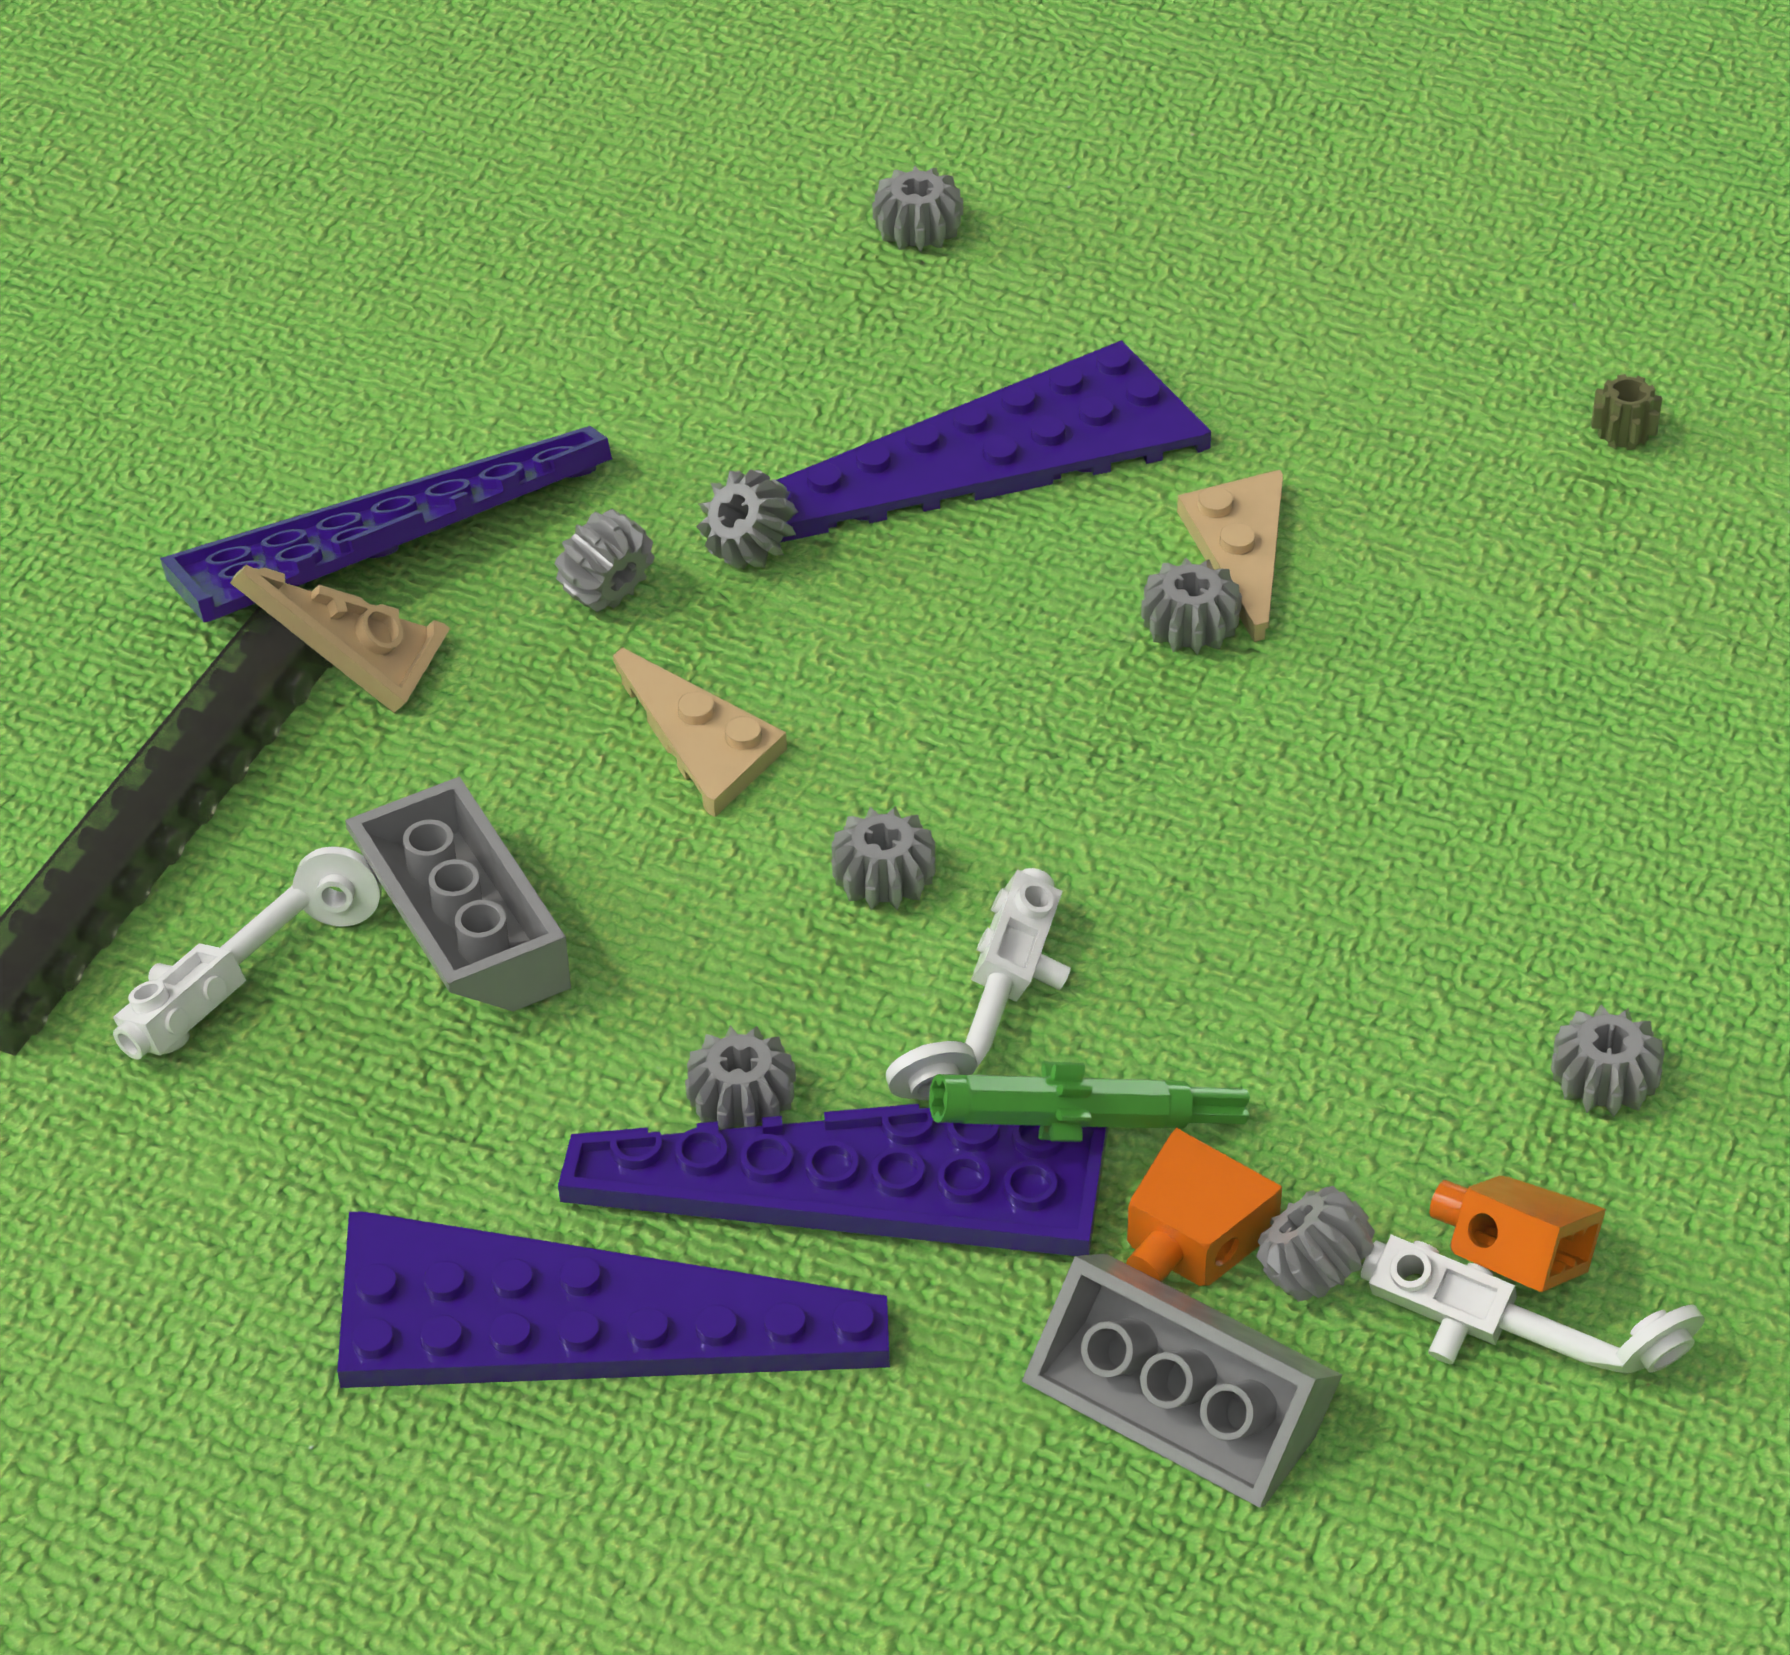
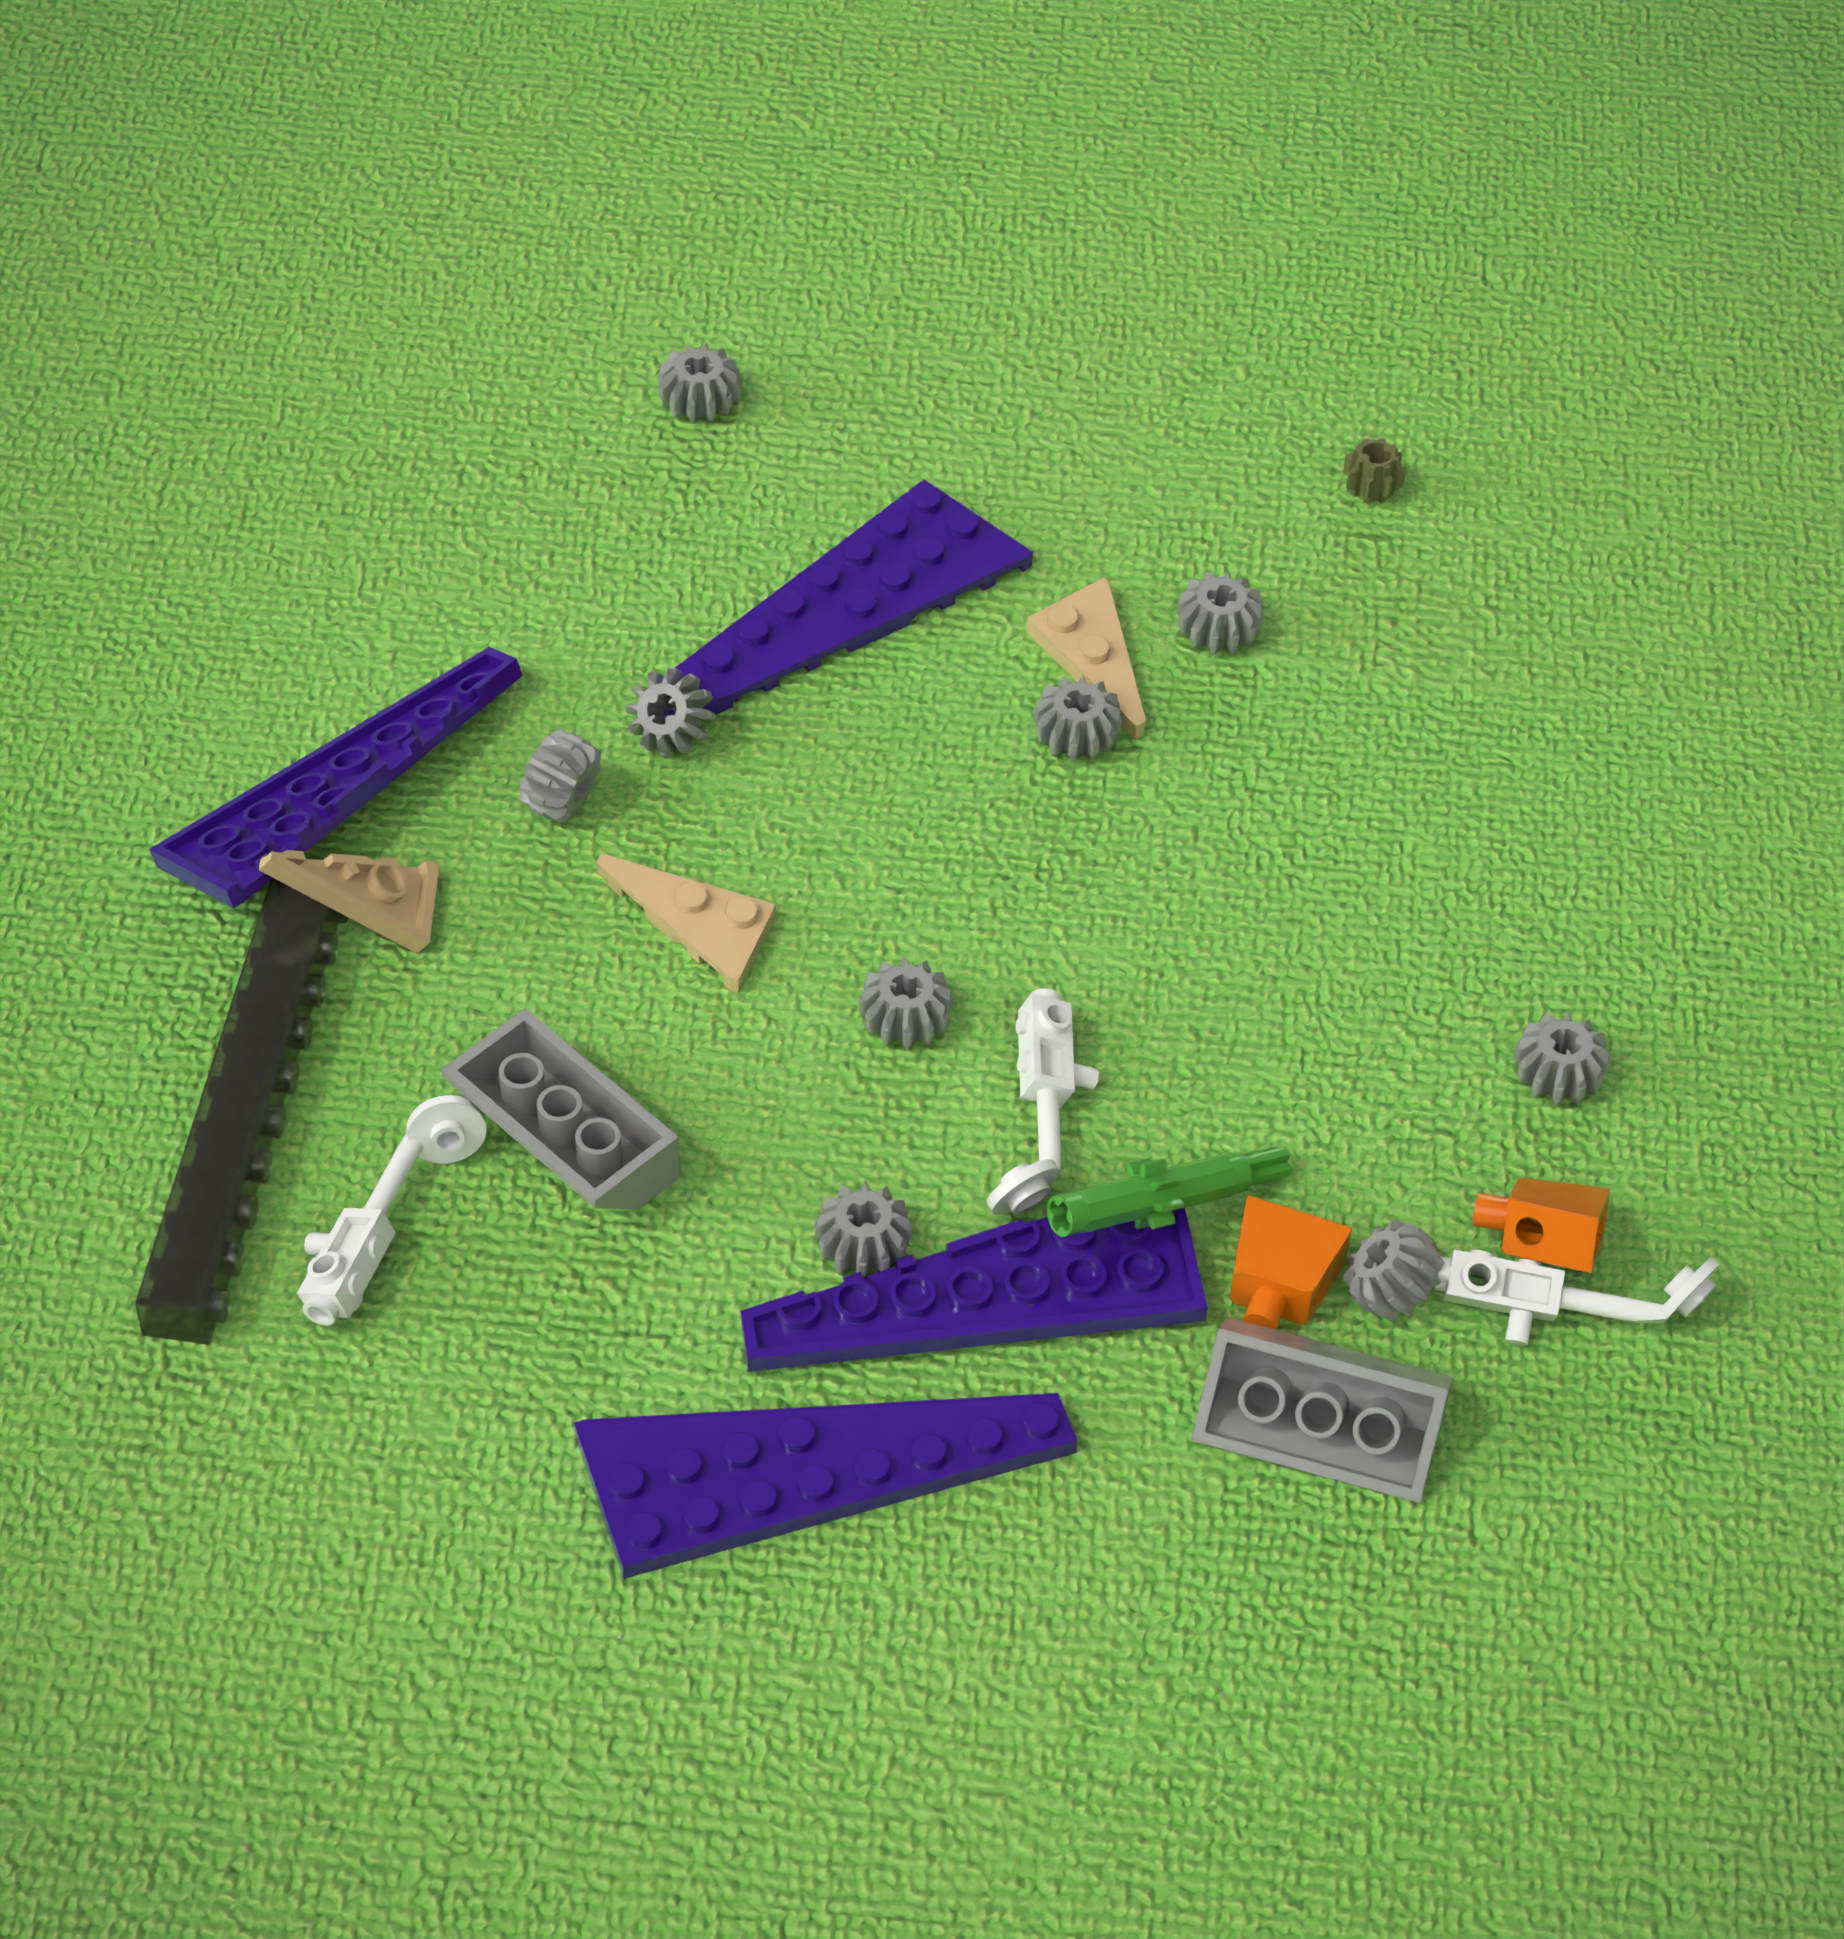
camera: 20 degrees left, 5 degrees up
none -> light grey gear [1177,571,1264,656]

